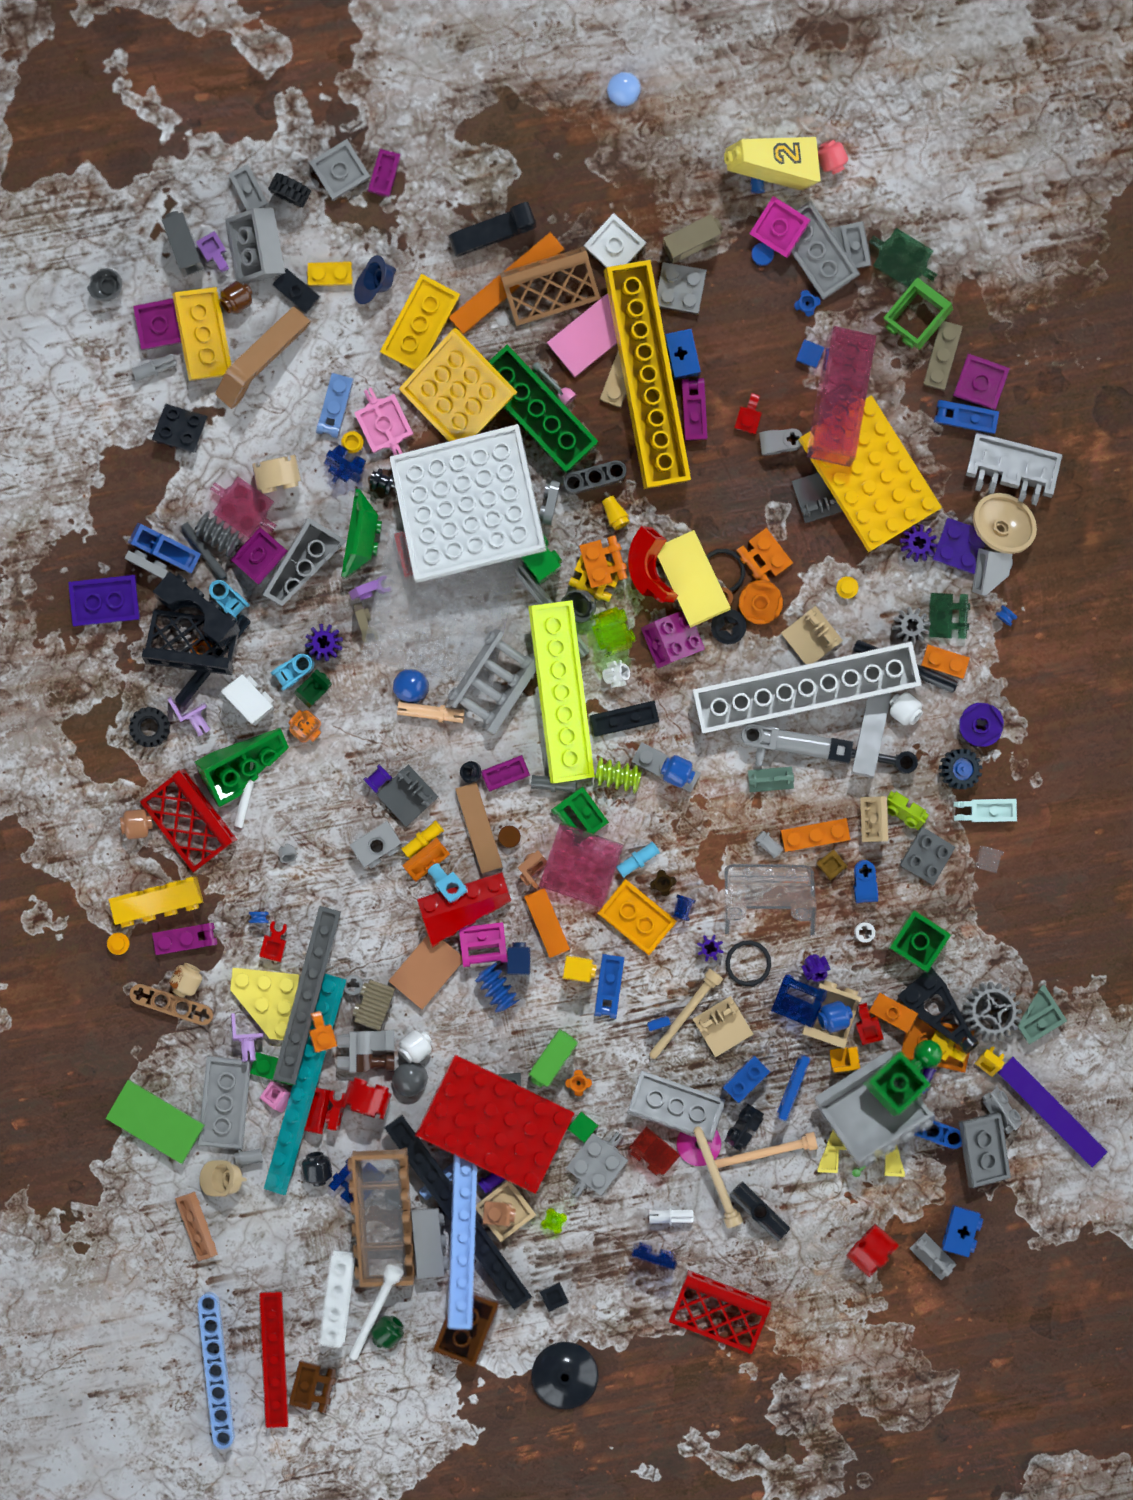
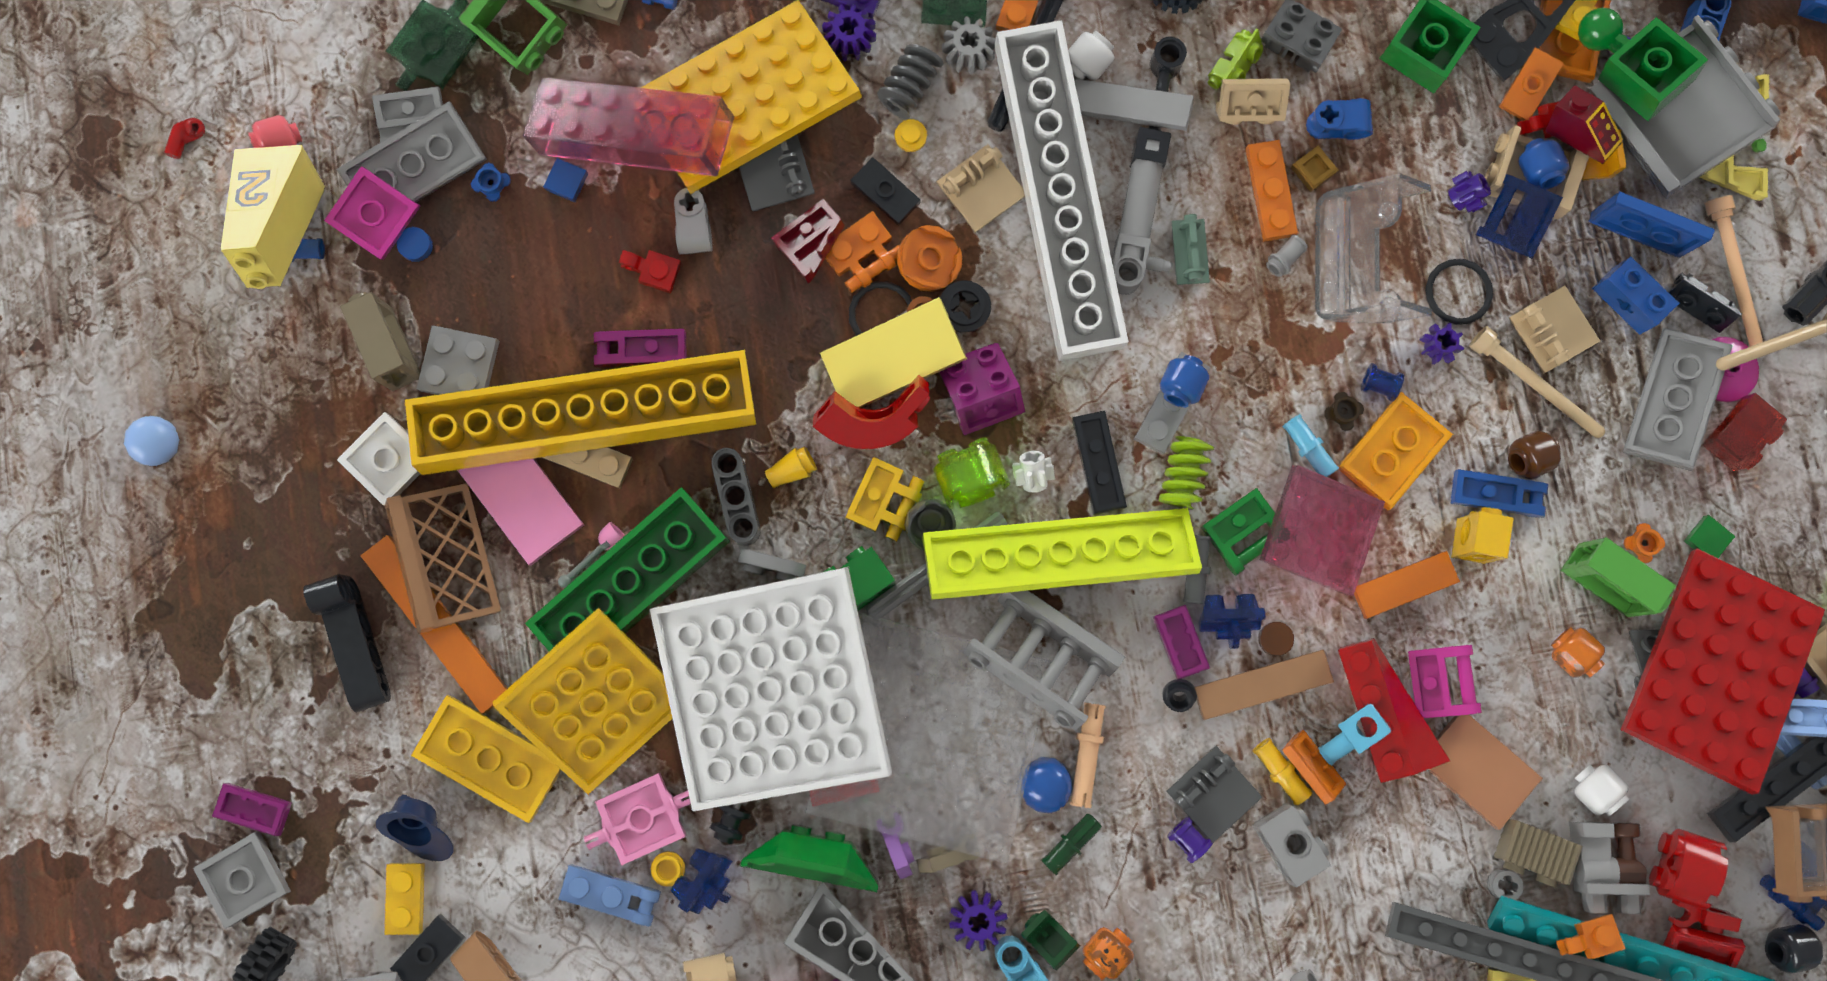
camera: 90 degrees left, 5 degrees down
dark grey hair [392,1062,428,1097] -> none
blue piece [475,962,520,1013] -> none
dark blue brick [507,942,530,974] -> none
nougat bracket [517,850,548,889] -> none
light grey plate [566,1131,629,1197] -> none
orange plate [579,535,627,589] -> none
blue tile [647,1016,671,1031] -> none
blue brick [665,329,701,380] -> none
white bush [854,922,875,942] -> none
none -> red arm [164,118,205,160]
none -> wing [771,199,844,283]
none -> black plate [851,157,921,226]
none -> dark grey piece [877,44,944,119]
none -> dark green axle [1041,814,1102,876]
none -> clear blue hips [1198,594,1266,649]
none -> reddish brown head [1508,431,1561,479]
none -> dark red slope [1545,85,1623,164]
none -> orange head [1551,627,1605,678]

